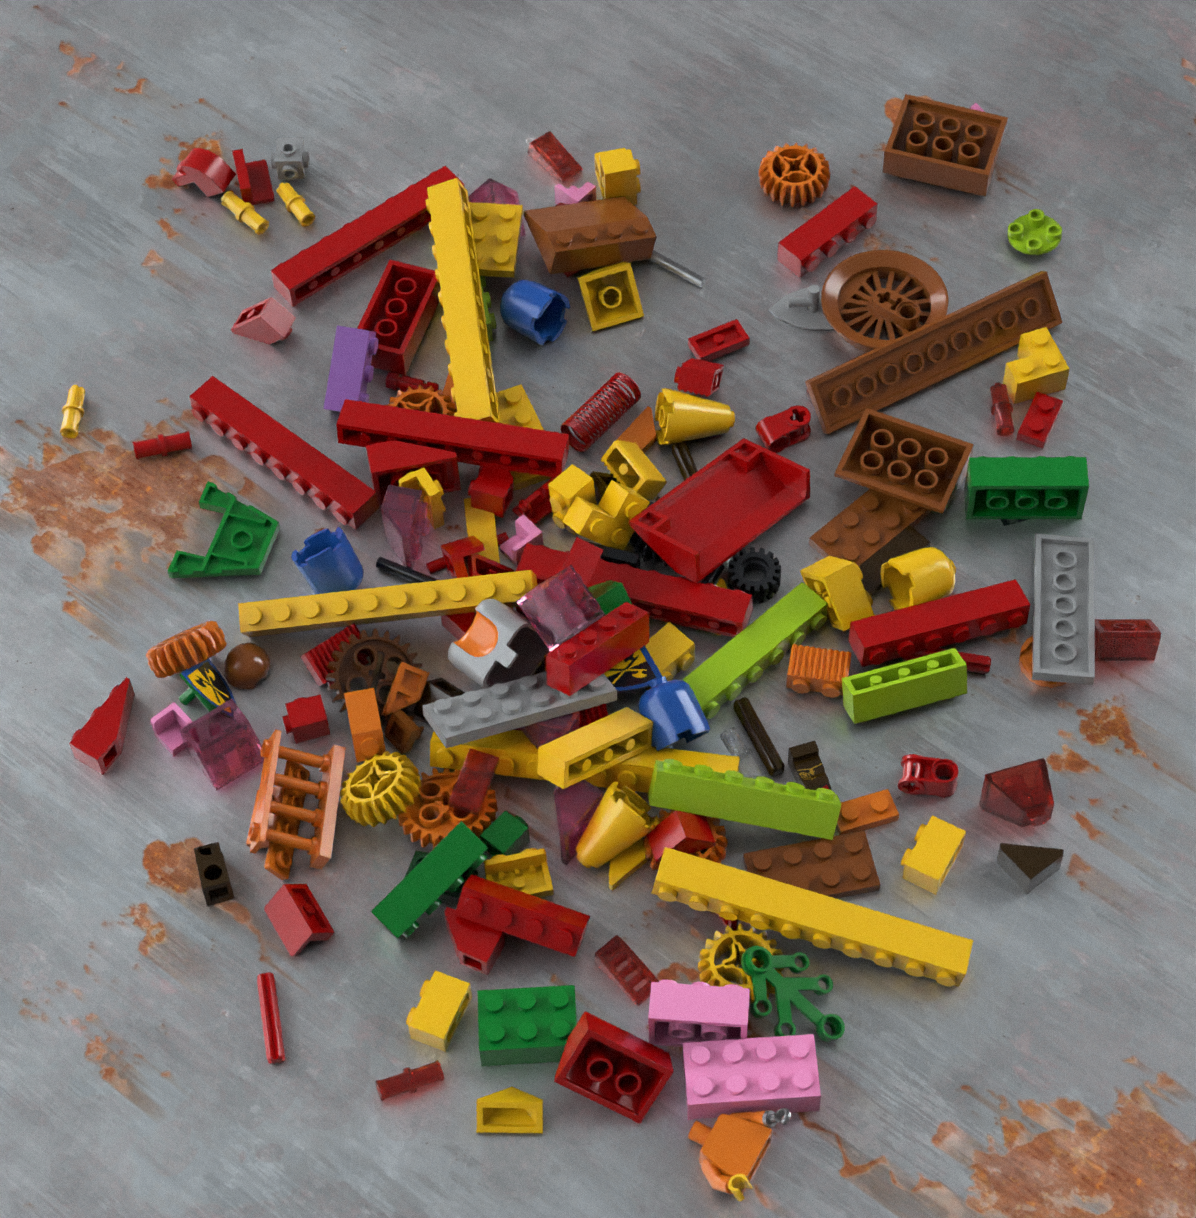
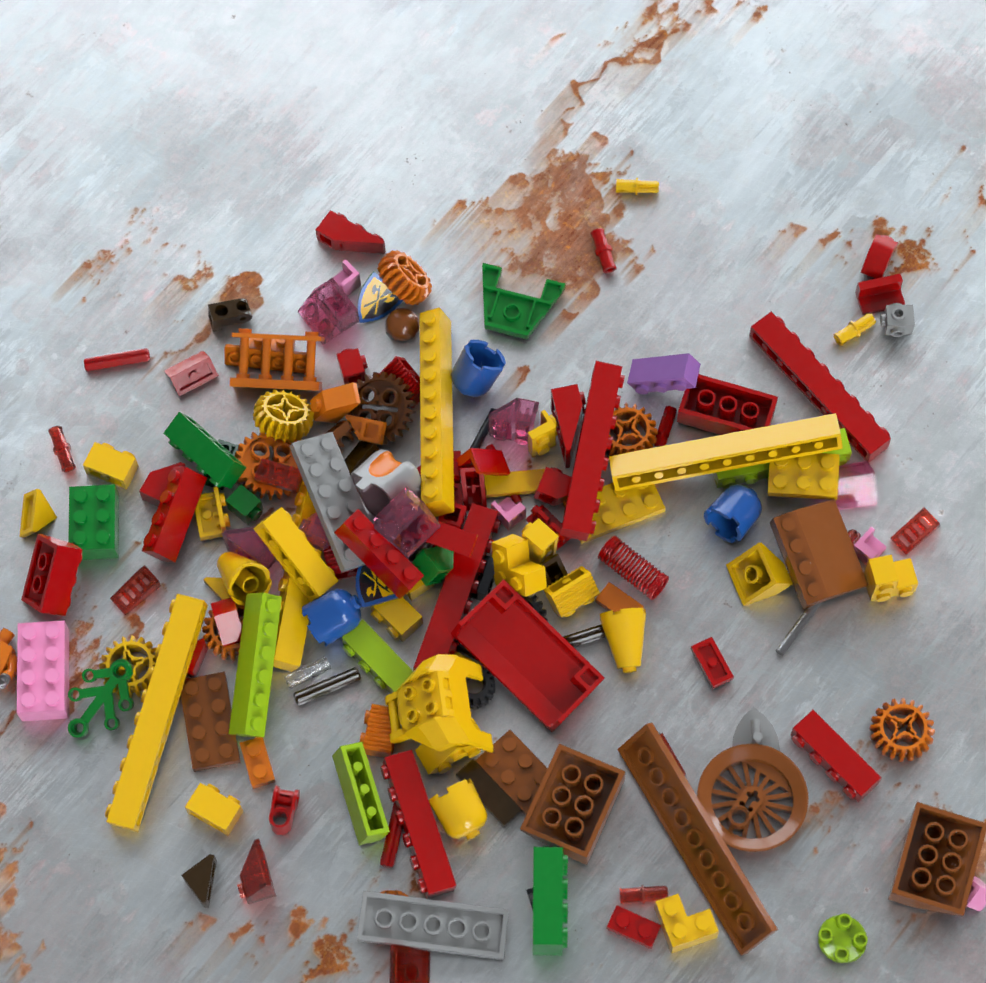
camera: 90 degrees right, 10 degrees up
red brick [189,376,379,530] -> none
yellow pin [221,191,269,235] -> none
slope [230,297,296,345] -> none
bright pink brick [648,980,750,1047] -> none
red brick [674,358,724,397] -> none
red piece [755,405,811,453] -> none
dark brown leg [788,741,832,790] -> none
none -> yellow piece [385,654,493,753]

